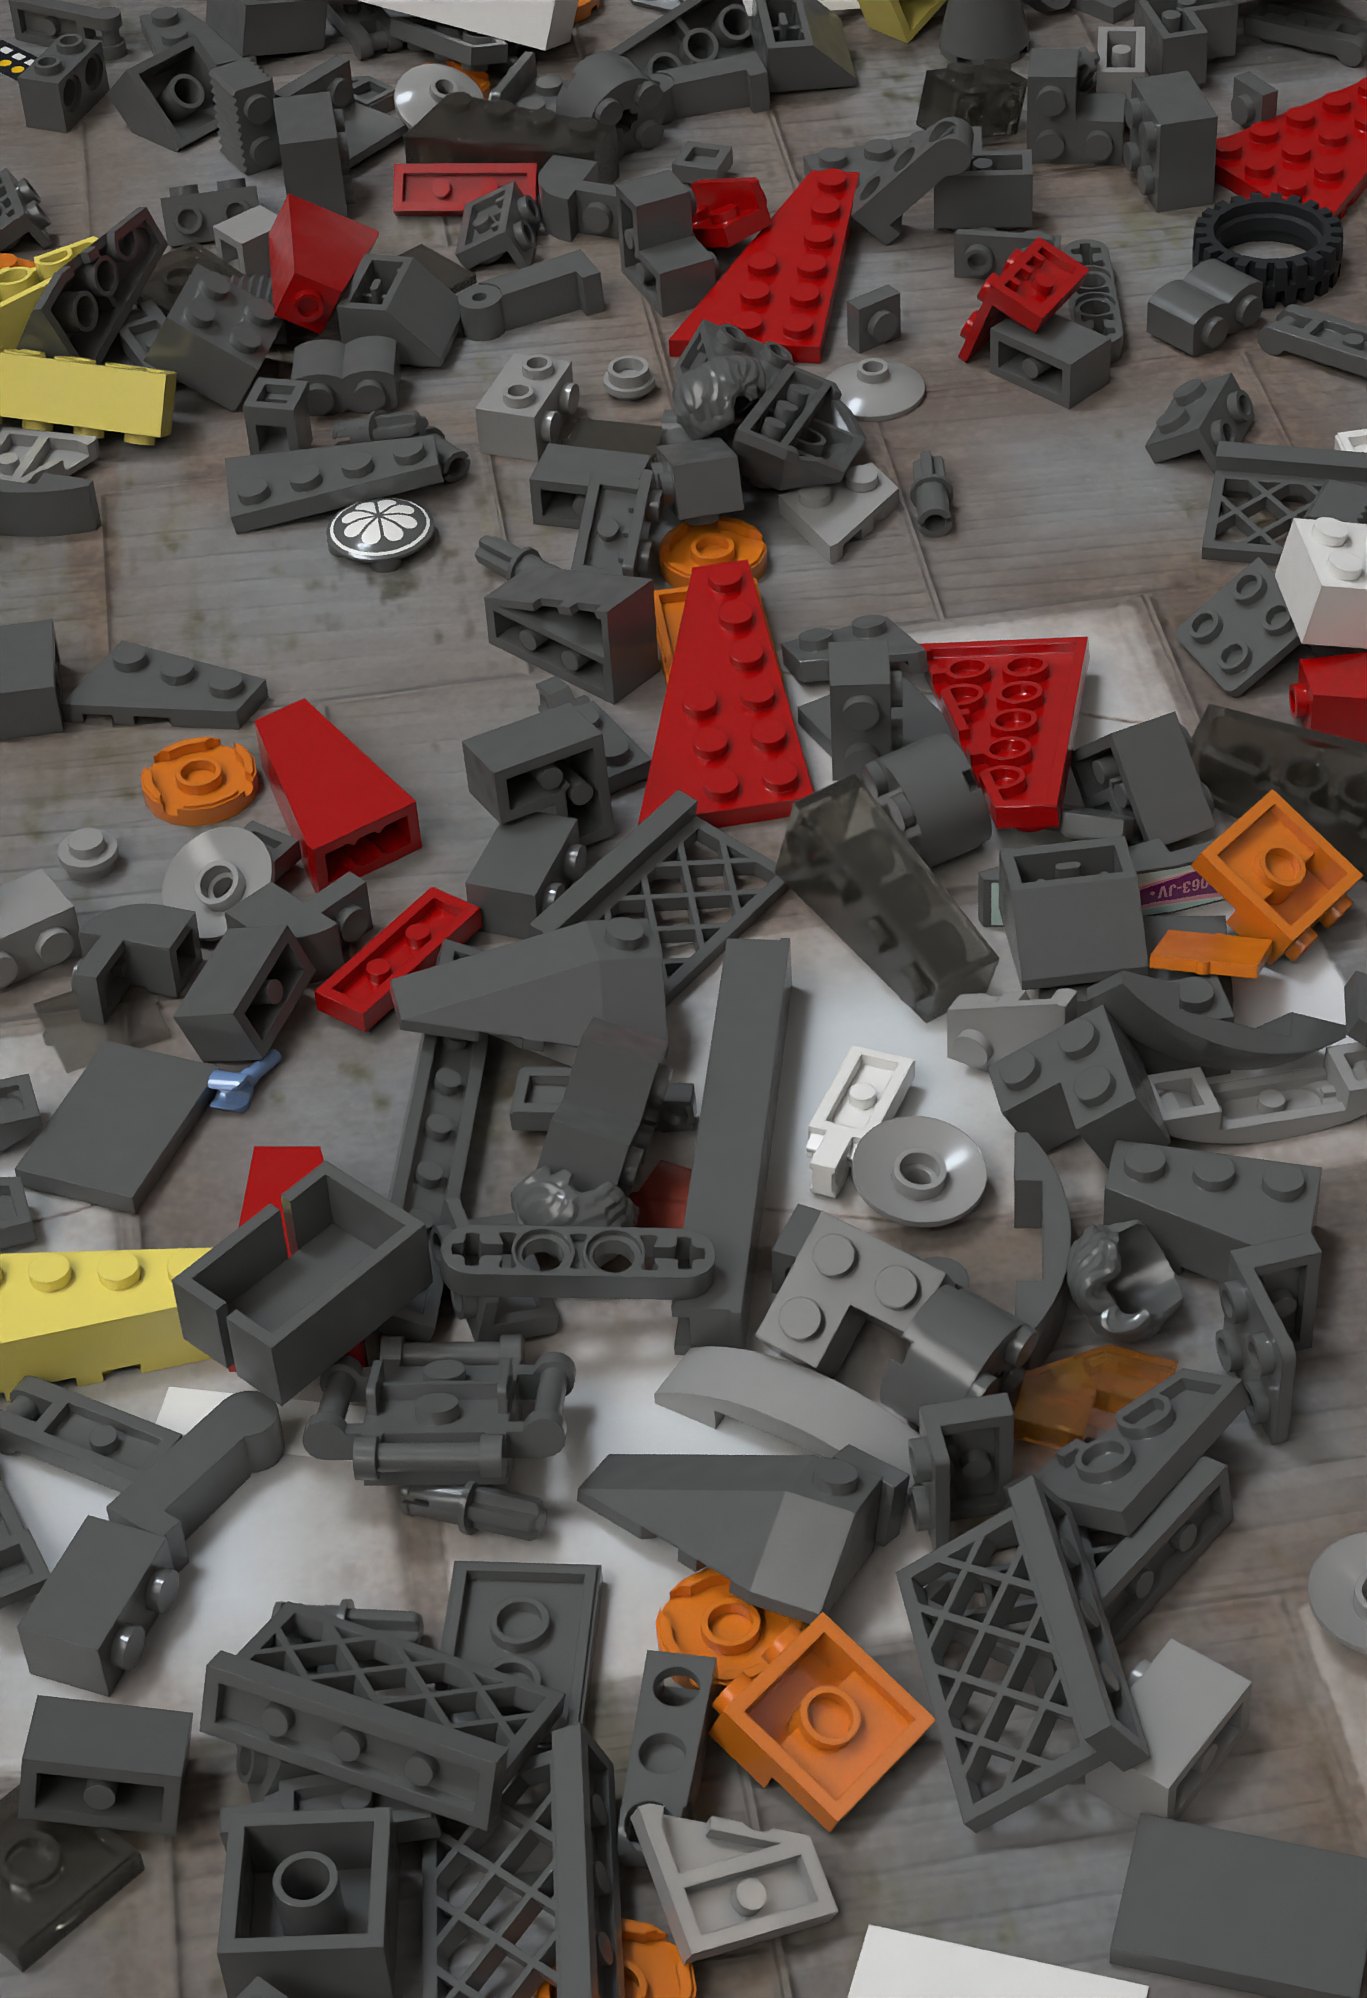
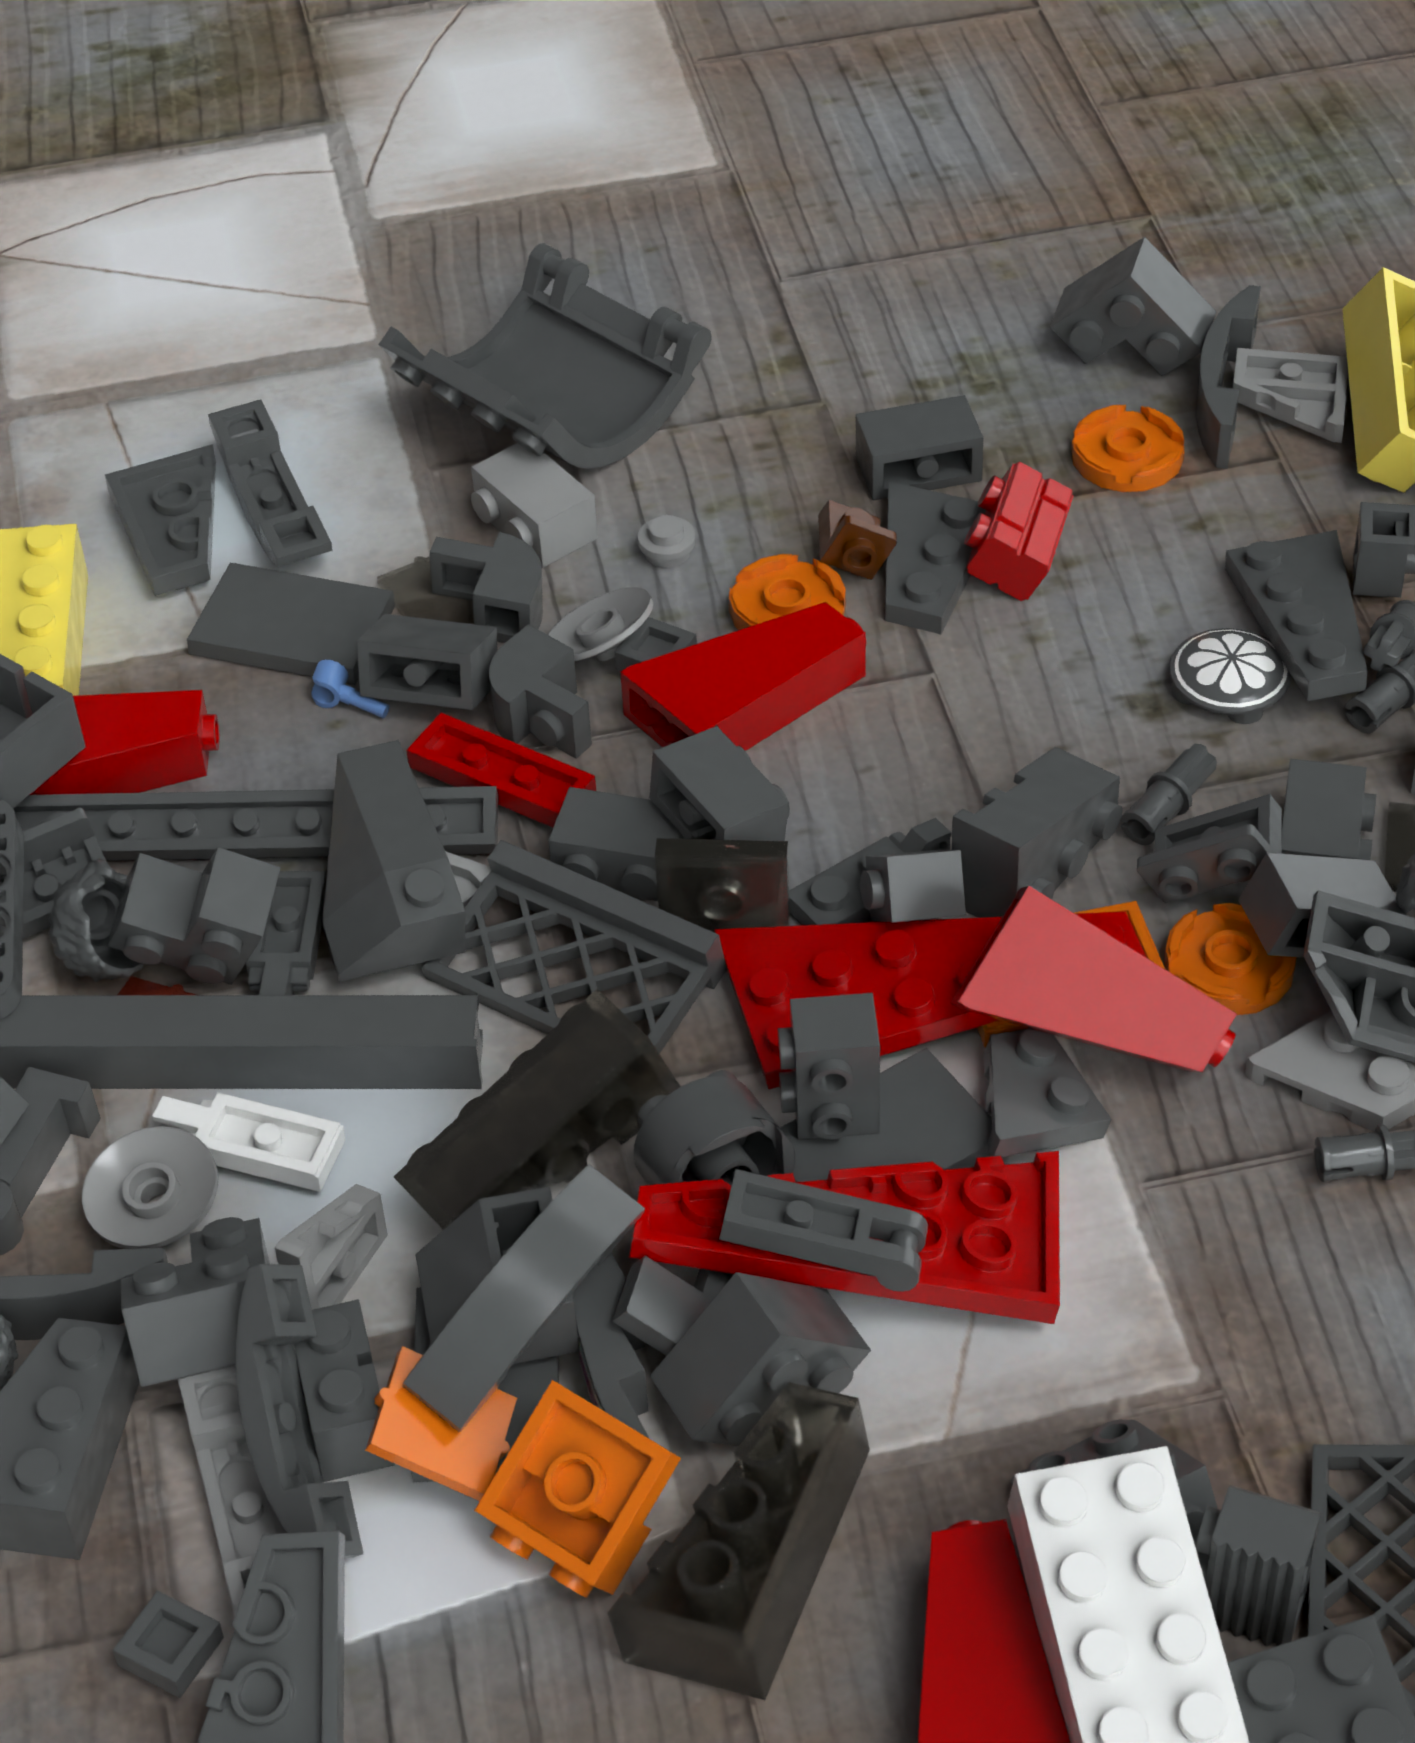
camera: 85 degrees right, 5 degrees up
none -> dark grey slope [403,1164,645,1432]
none -> clear smoke tile [655,838,790,933]
none -> dark grey plate [719,1169,928,1292]
none -> reddish brown bracket [818,499,897,580]
none -> dark grey brick [860,850,966,922]
none -> slope [950,885,1237,1072]
none -> red brick [964,461,1074,601]
none -> orange tile [1071,405,1185,492]

